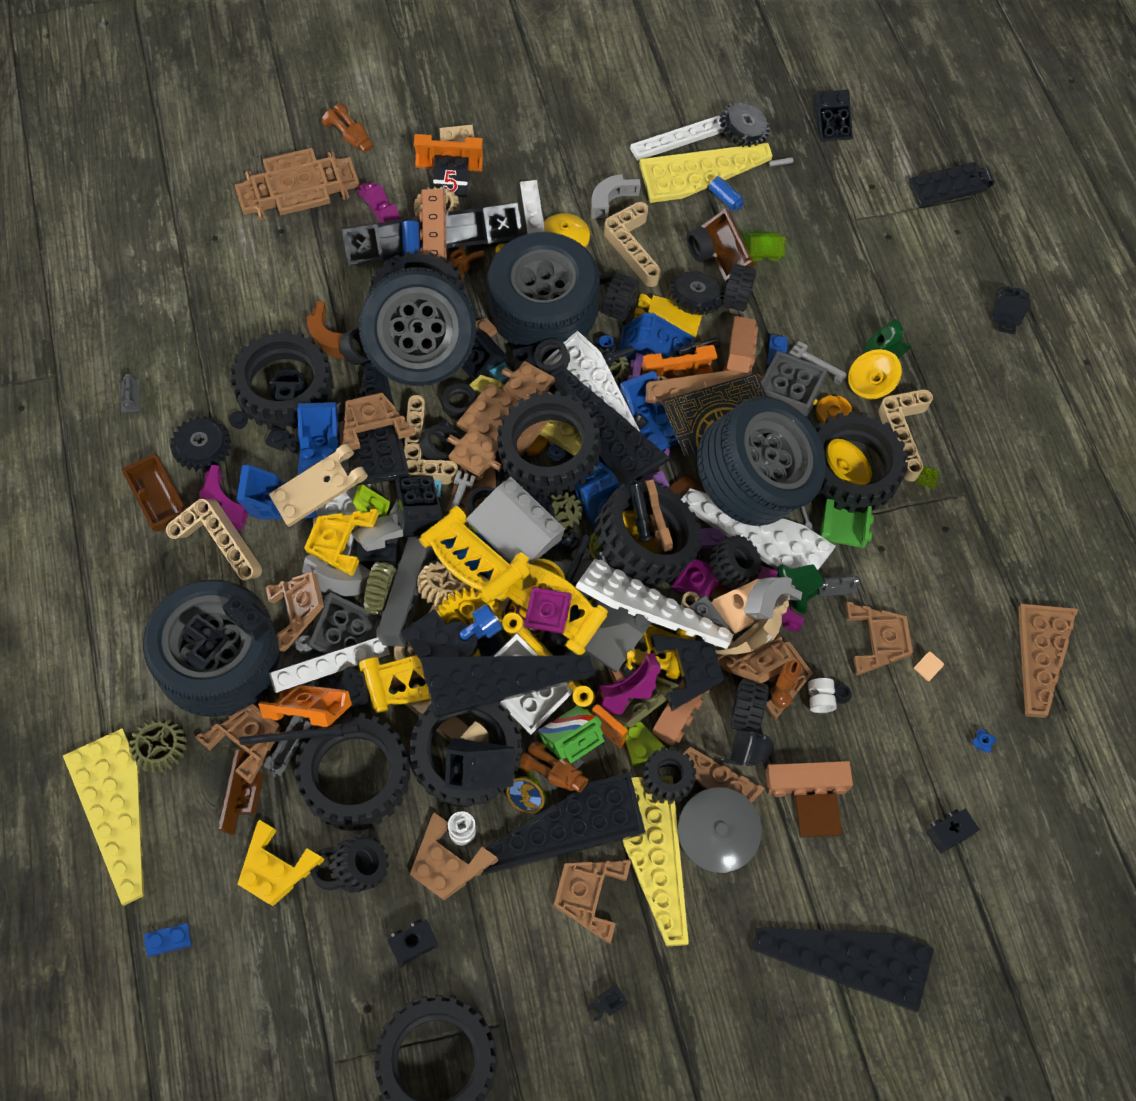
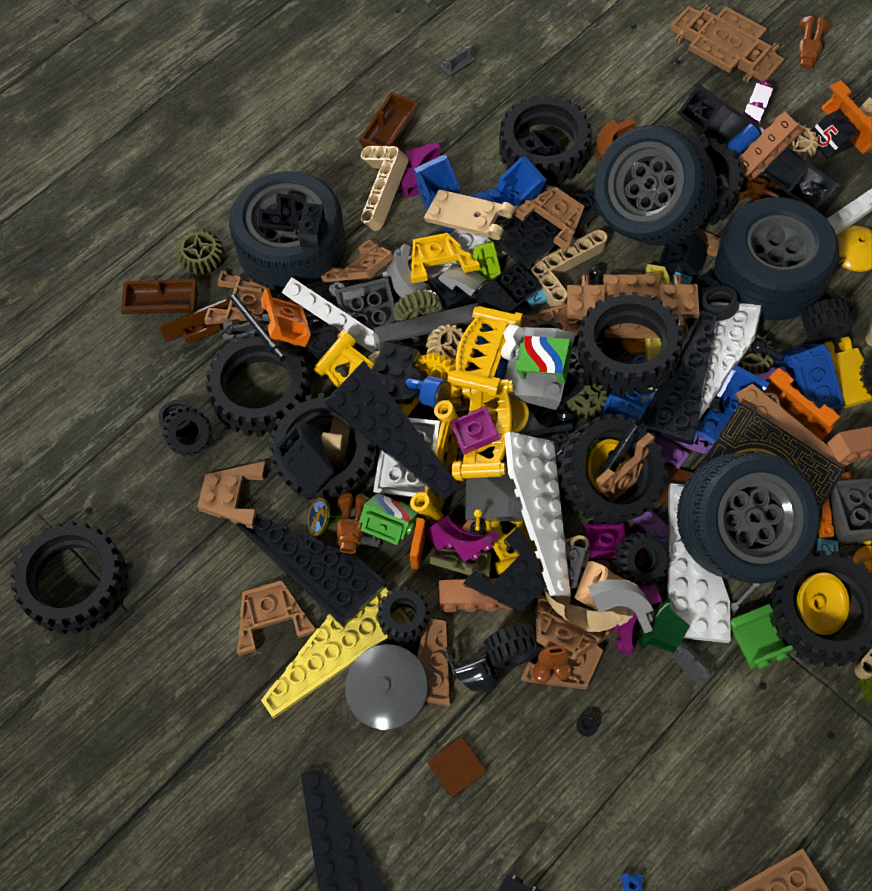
camera: 65 degrees right, 0 degrees up
light yellow wing [63,729,144,906] -> none
blue plate [144,923,192,957] -> none
black gear [170,416,231,472] -> none
black plate [229,411,248,429] -> none
yellow wing [238,820,325,906] -> none
black plate [265,427,300,453] -> none
black brick [387,919,439,967] -> none
black tyre [419,425,455,461] -> none
black tyre [442,383,477,419] -> none
light grey hinge [448,470,476,514] -> none
white wheel [448,811,476,846] -> none
black plate [587,984,628,1022] -> none
blue plate [596,335,616,351] -> none
lime wing [624,722,668,767] -> none
black pin [674,337,720,357] -> none
nougat brick [765,761,853,797] -> none
white wheel [808,678,837,713] -> none
medium nougat wing [845,602,913,676] -> none
light nougat slope [913,651,944,682] -> none
none -> reddish brown container [121,279,198,315]
none -> white piece [501,324,523,362]
none -> panel [515,336,573,383]

